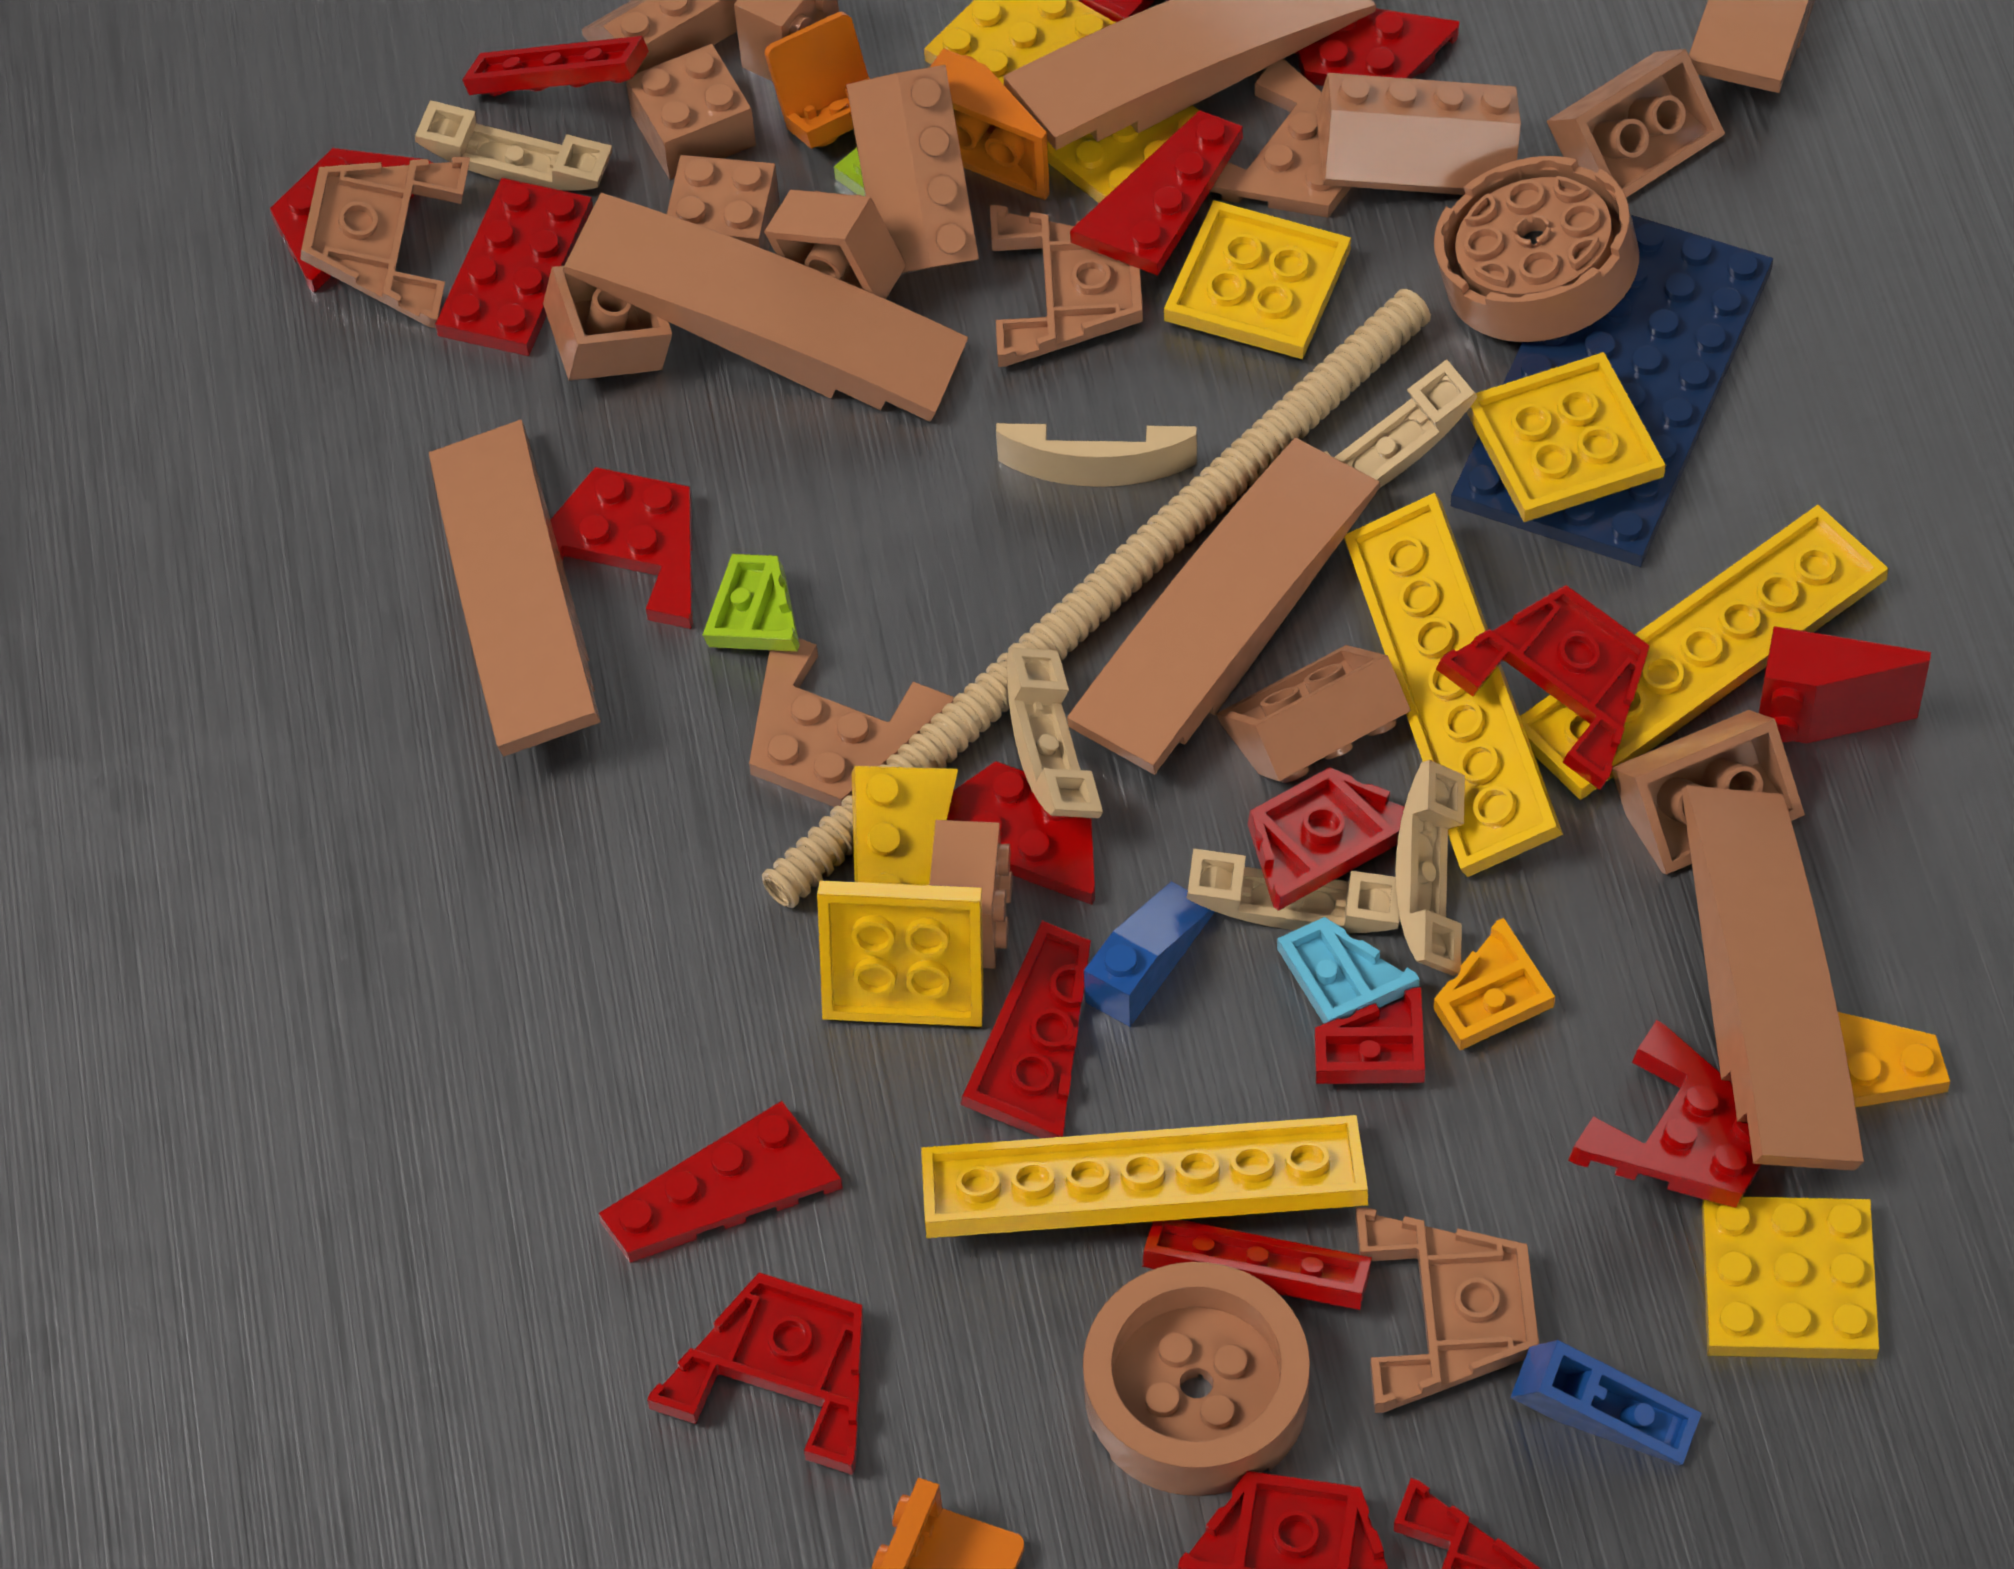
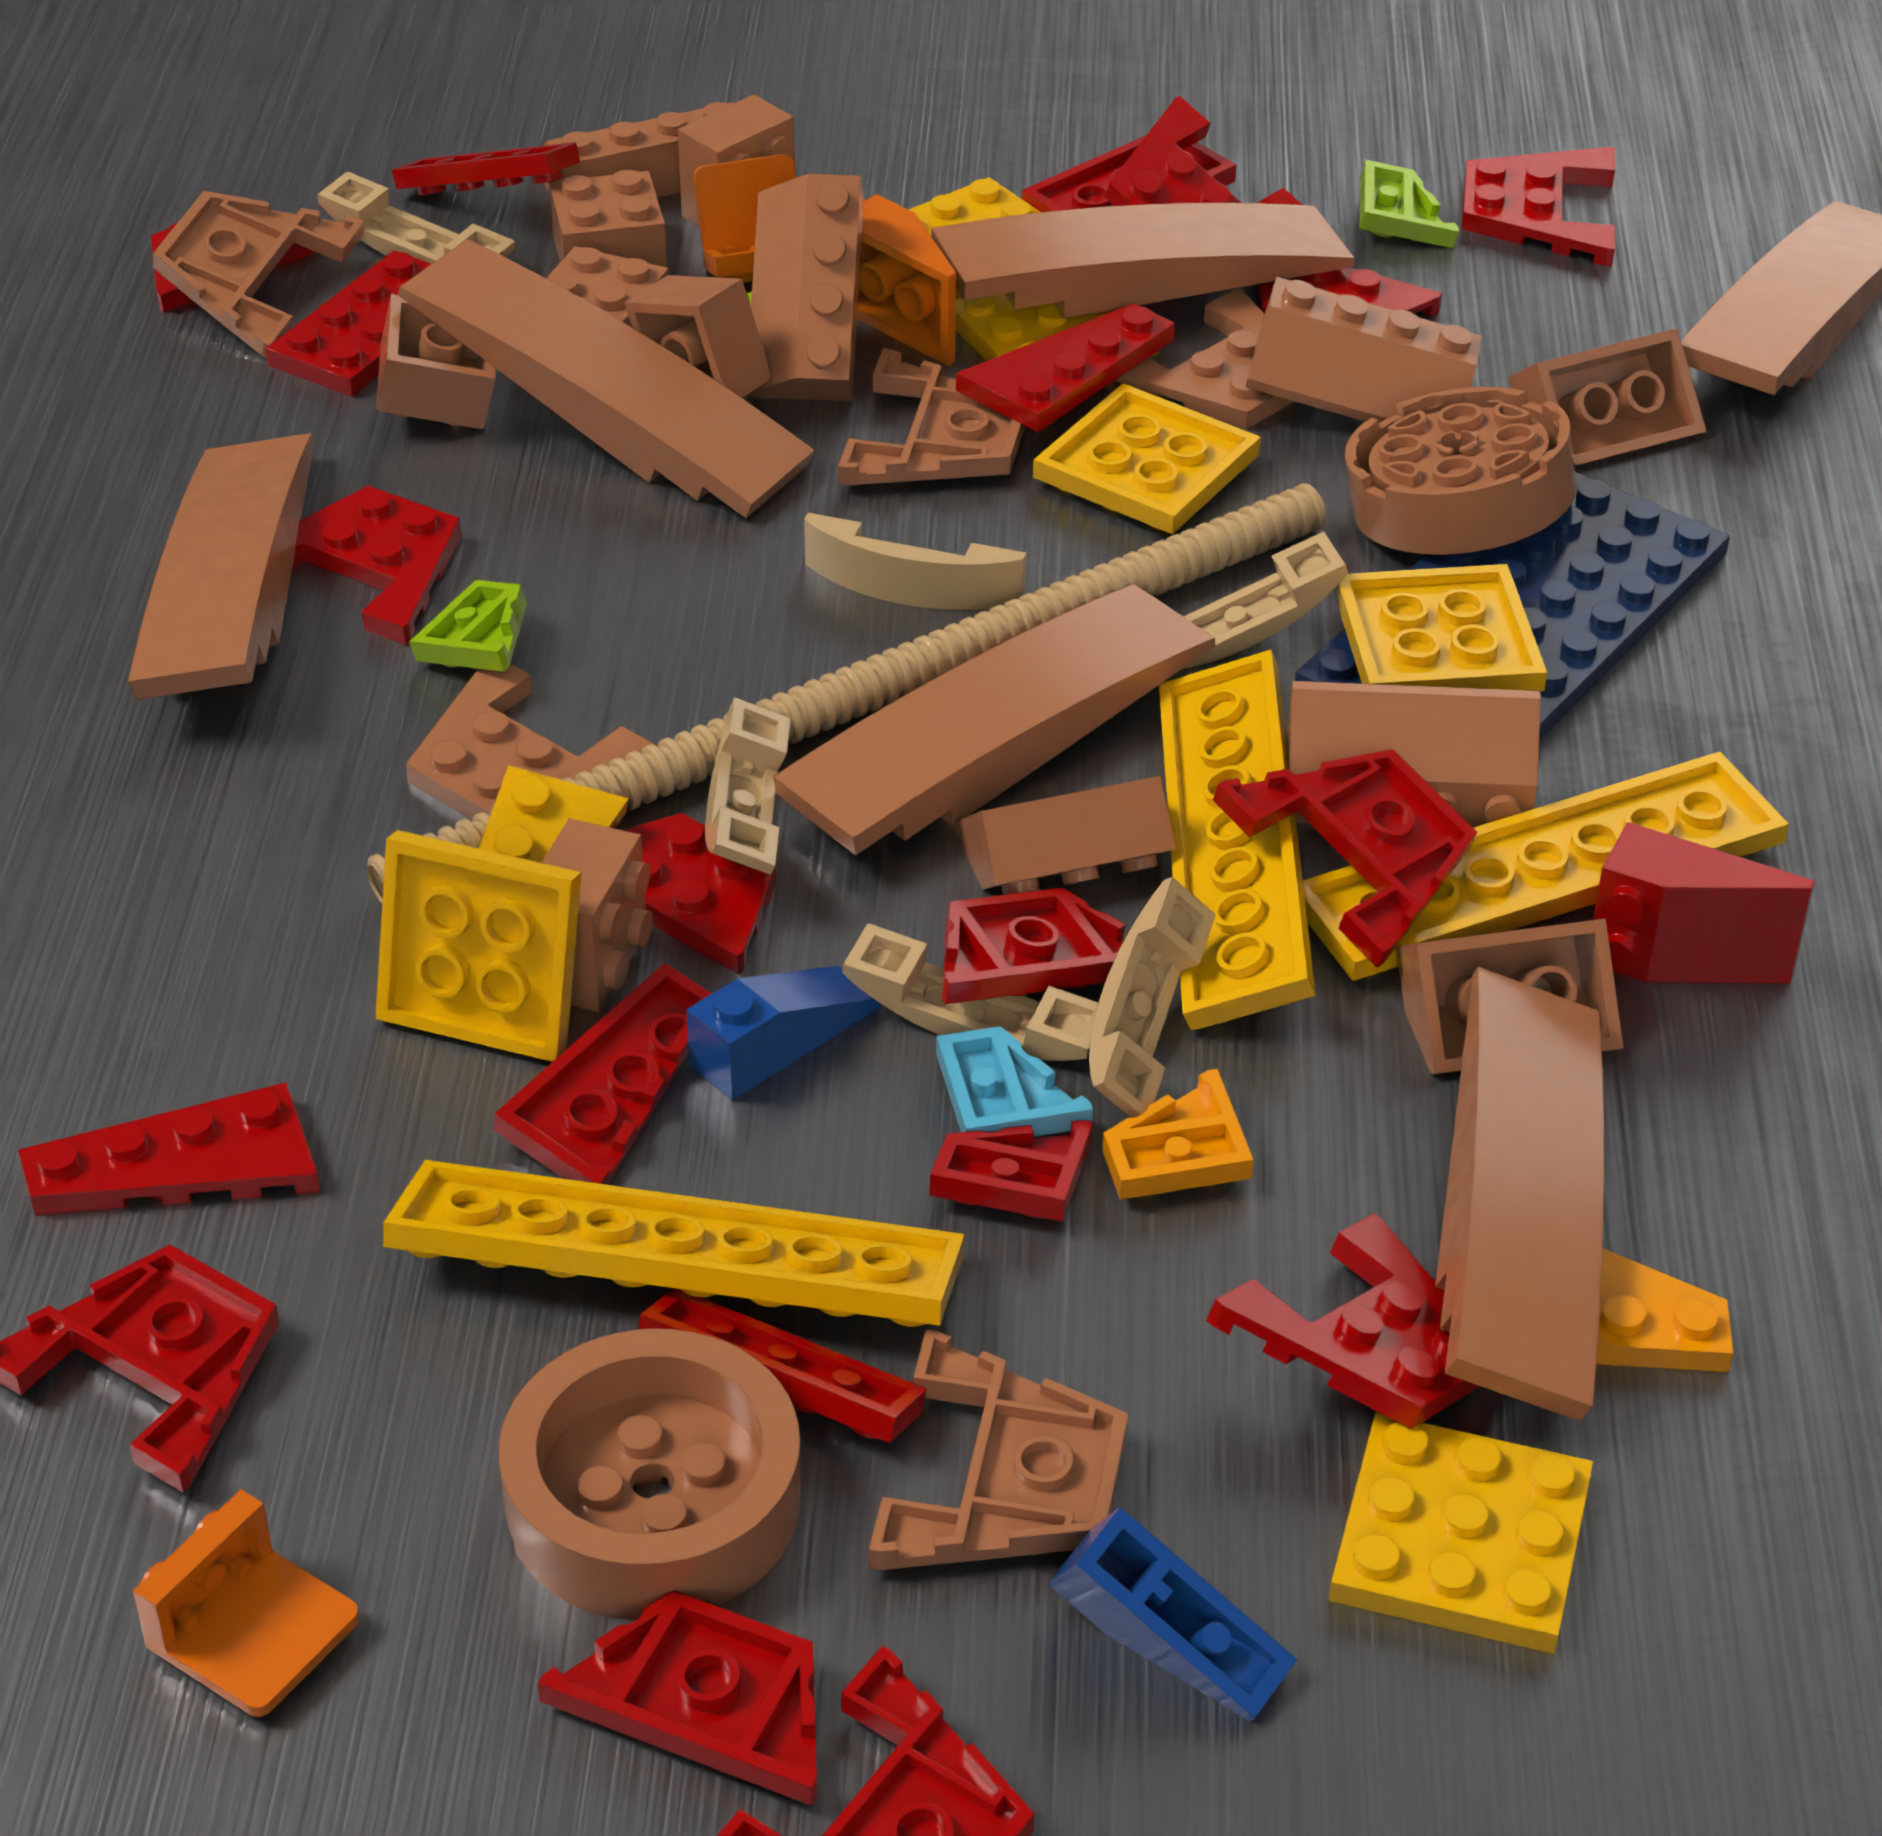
camera: 10 degrees right, 15 degrees down
none -> nougat slope [1287,681,1541,827]

